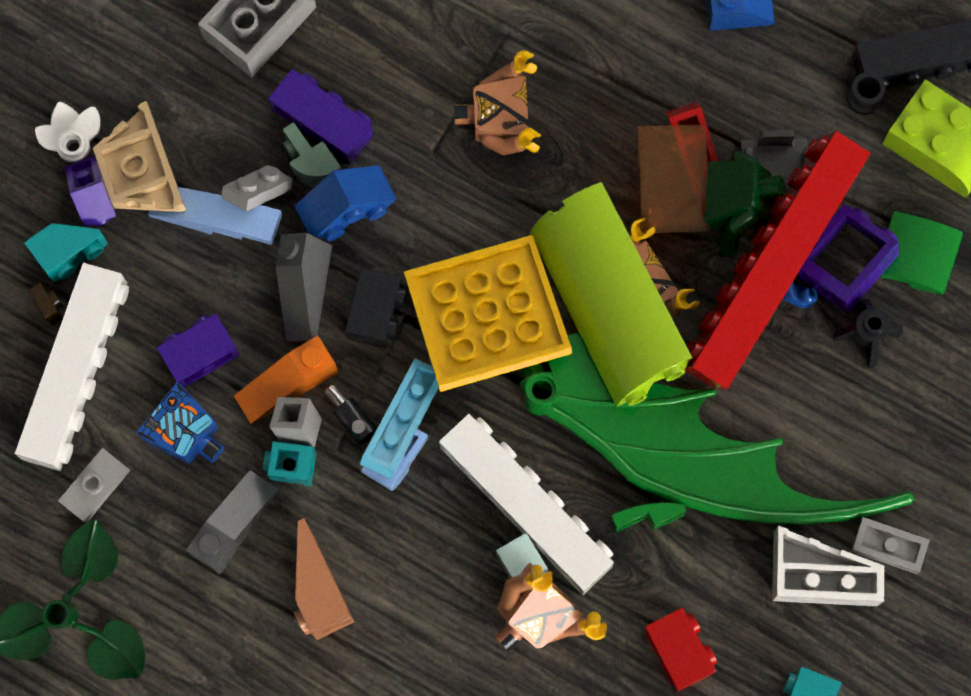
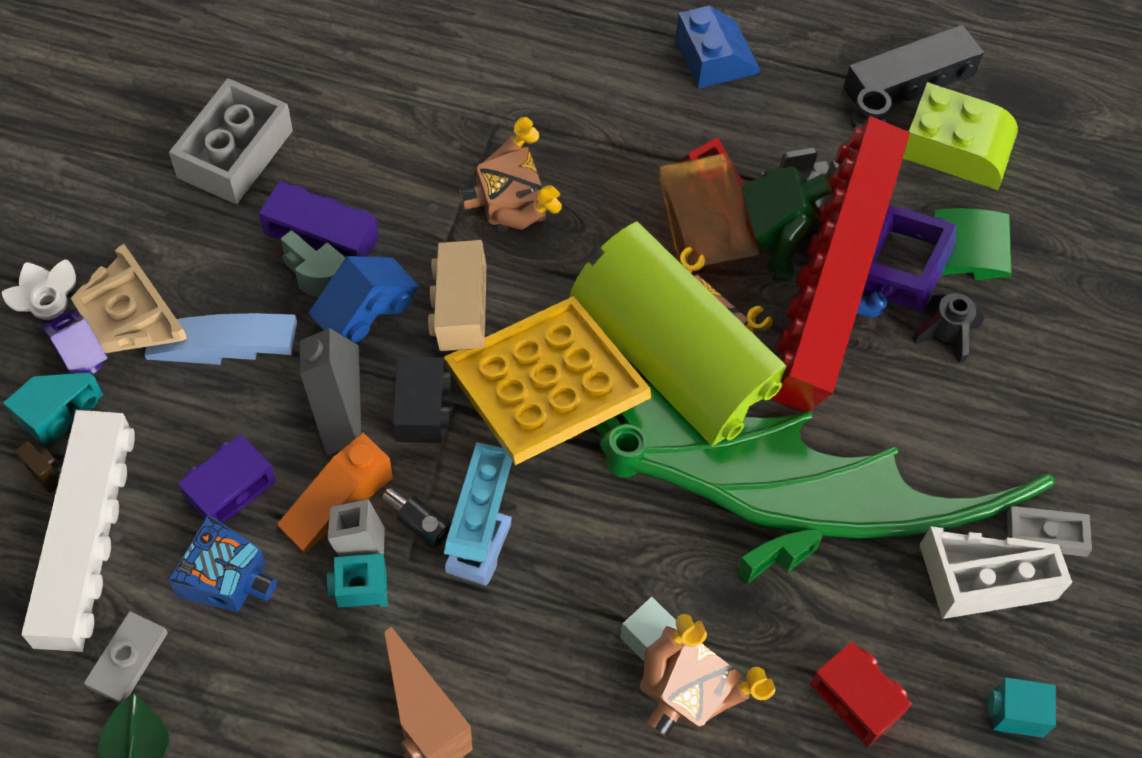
camera: 20 degrees left, 15 degrees down
dark grey slope [186,470,279,575] -> none
light grey plate [222,165,293,211] -> none
white brick [439,414,614,596] -> none
none -> tan brick [428,240,487,351]

